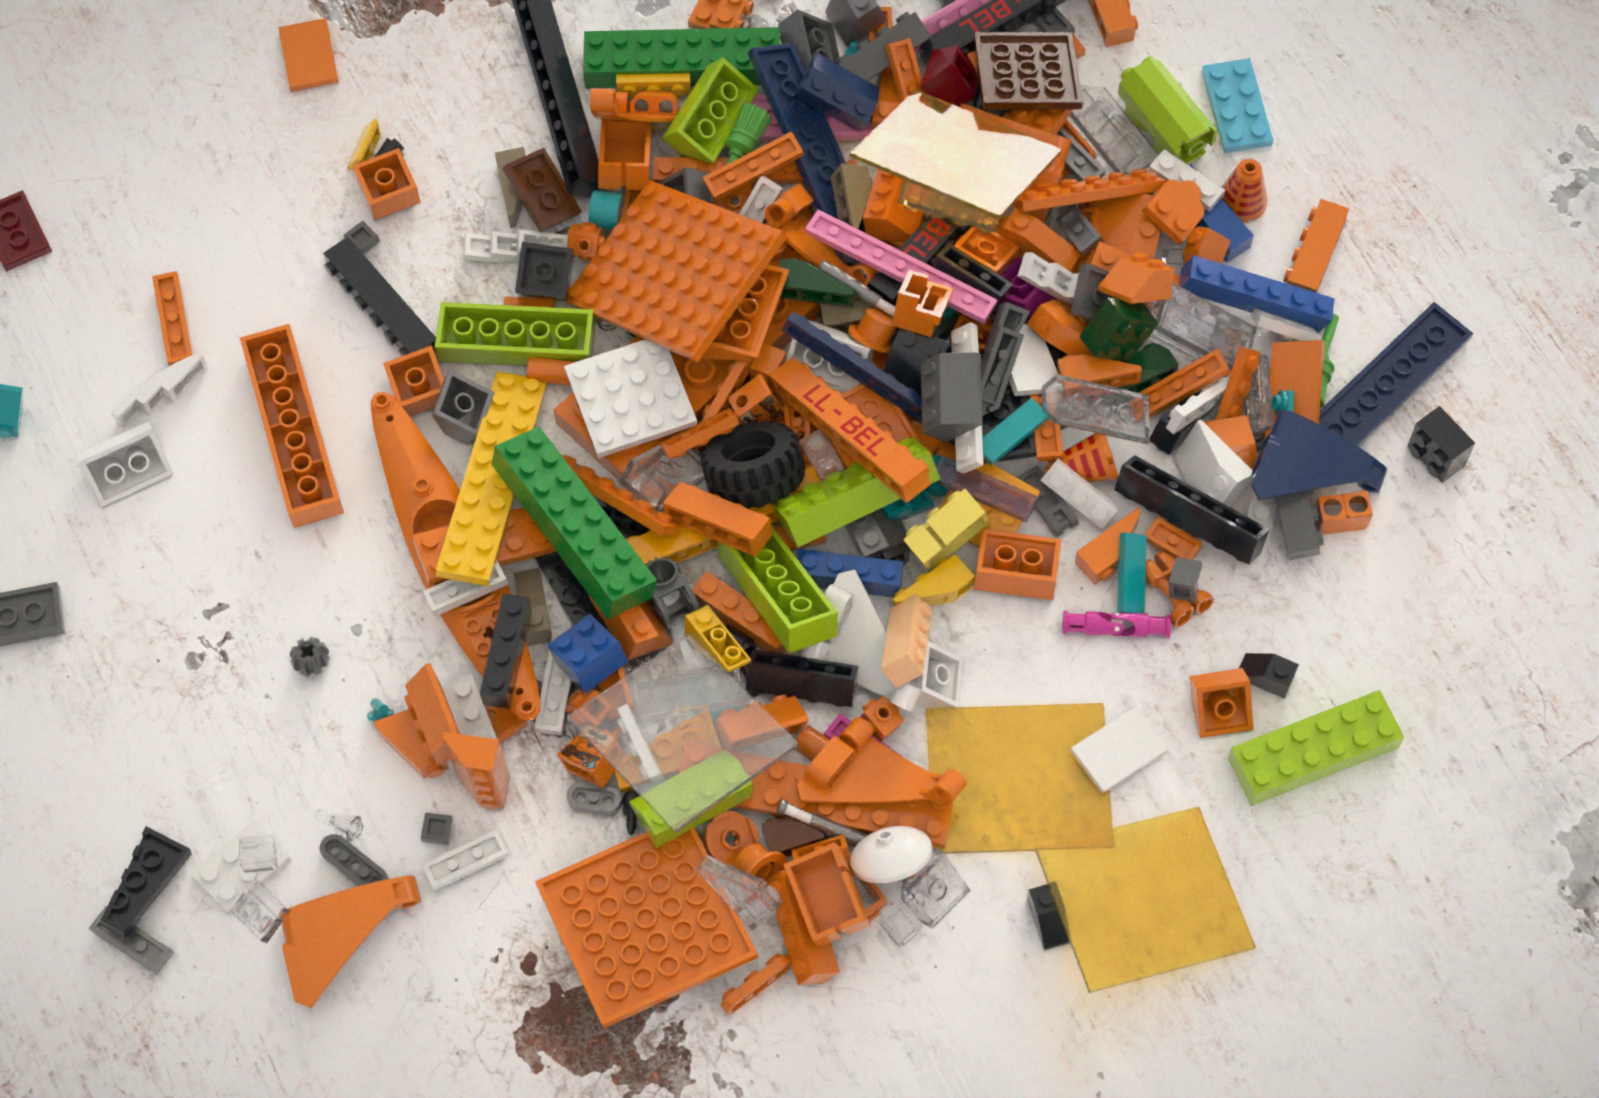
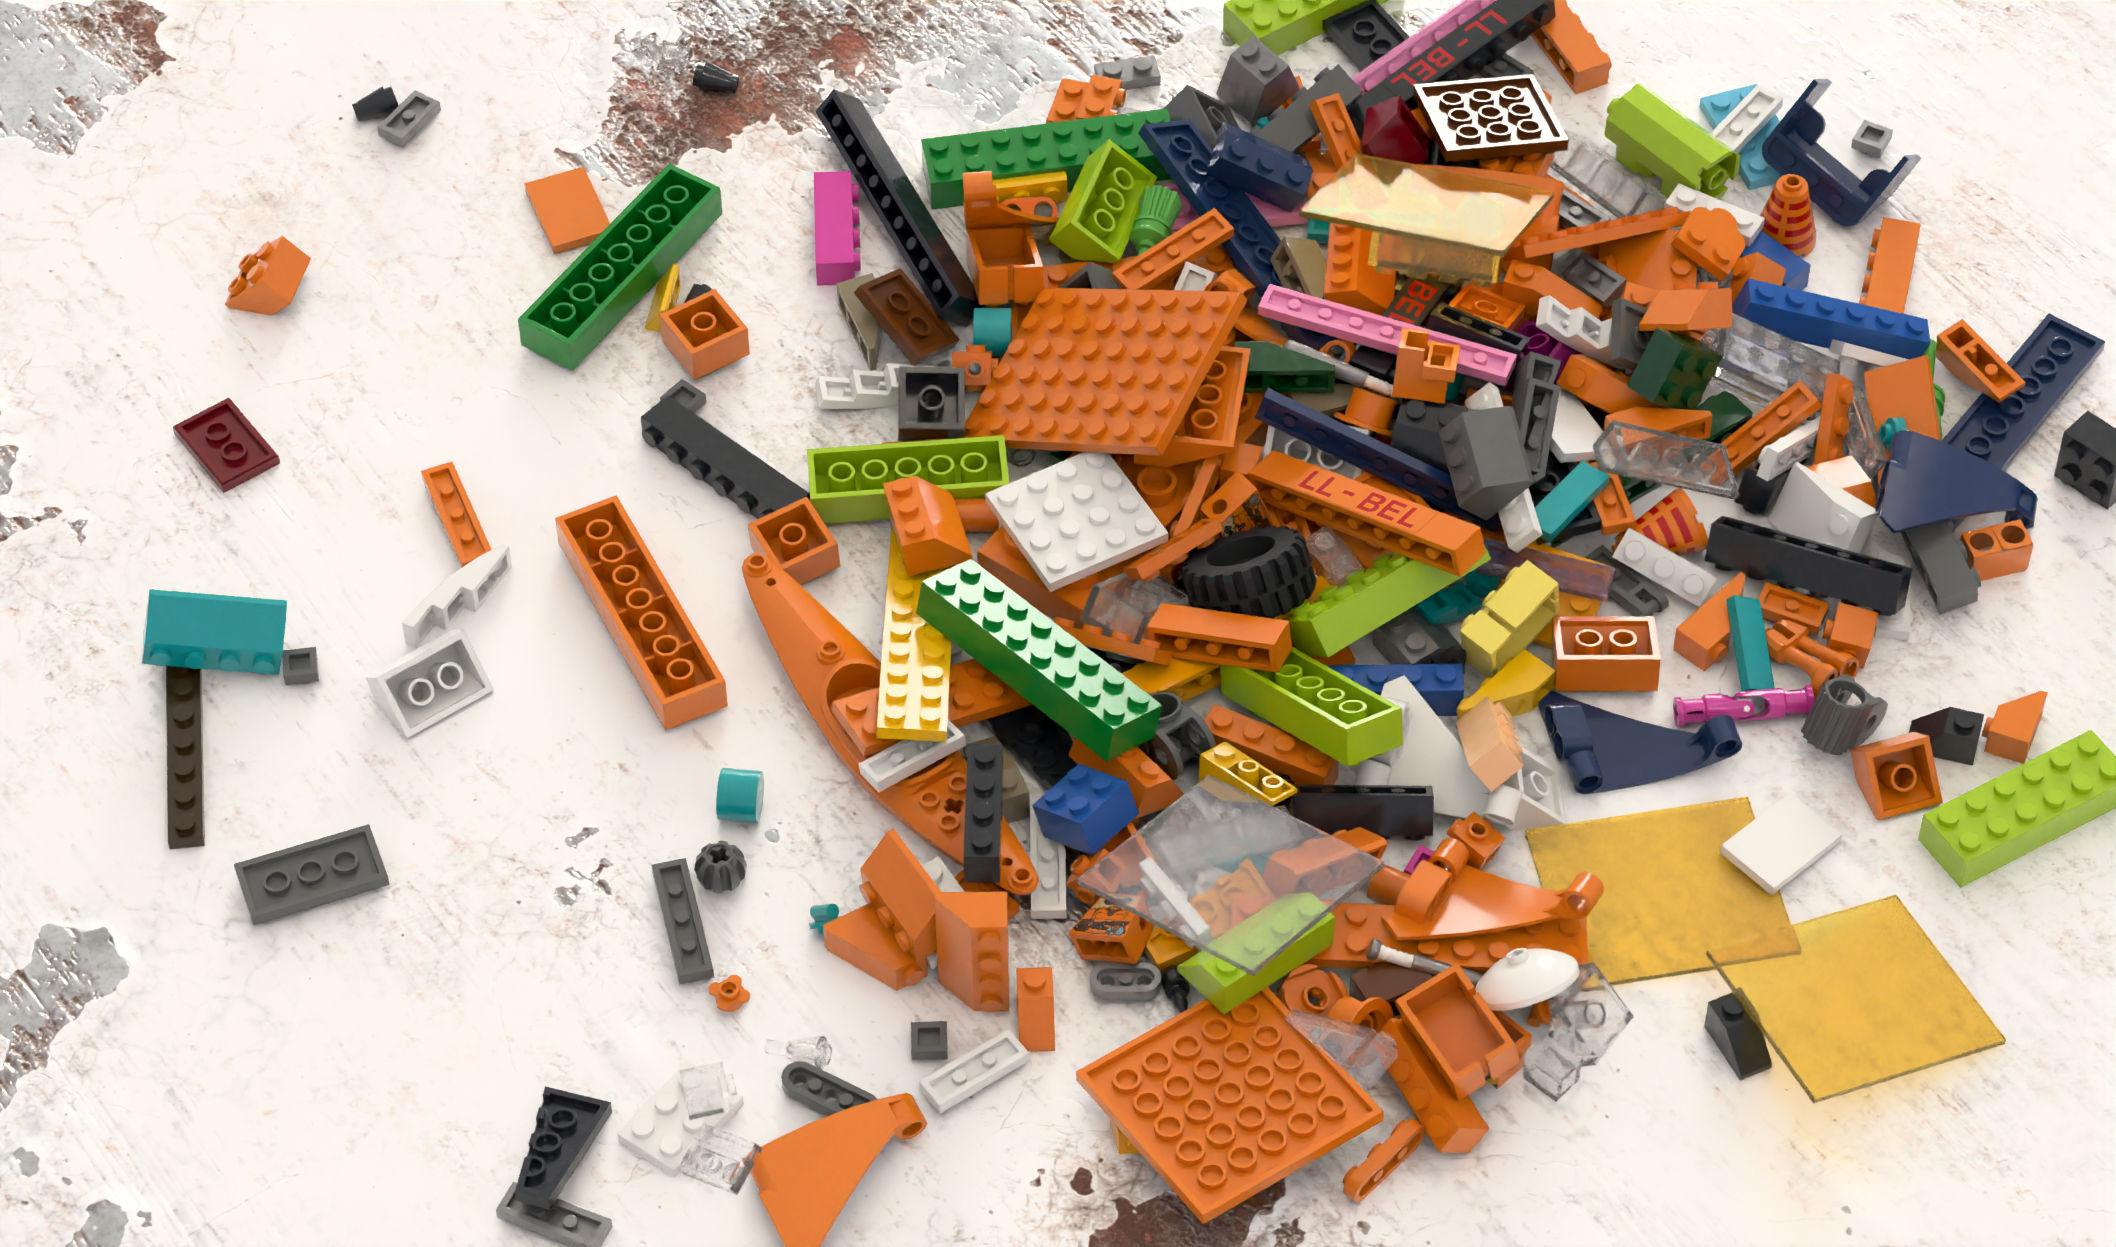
camera: 10 degrees left, 15 degrees down
flat silver slope [432,369,495,445] -> none
dark grey panel [1168,557,1202,603] -> none
none -> orange slope [225,236,311,316]
none -> dark grey plate [282,647,319,685]
none -> green brick [518,163,723,371]
none -> dark grey plate [651,858,714,985]
none -> orange plate [709,975,750,1012]
none -> teal piece [716,768,764,823]
none -> dark pink brick [814,171,861,286]
none -> orange slope [883,476,973,576]
none -> orange slope [1016,967,1055,1052]
none -> dark blue panel [1538,690,1742,794]
none -> white plate [1711,85,1784,153]
none -> dark blue windscreen [1762,78,1922,227]
none -> dark grey piece [1801,674,1888,755]
none -> orange head [1822,602,1878,669]
none -> flat silver plate [1851,119,1893,158]
none -> orange slope [1936,319,2025,403]
none -> orange slope [1982,691,2048,764]

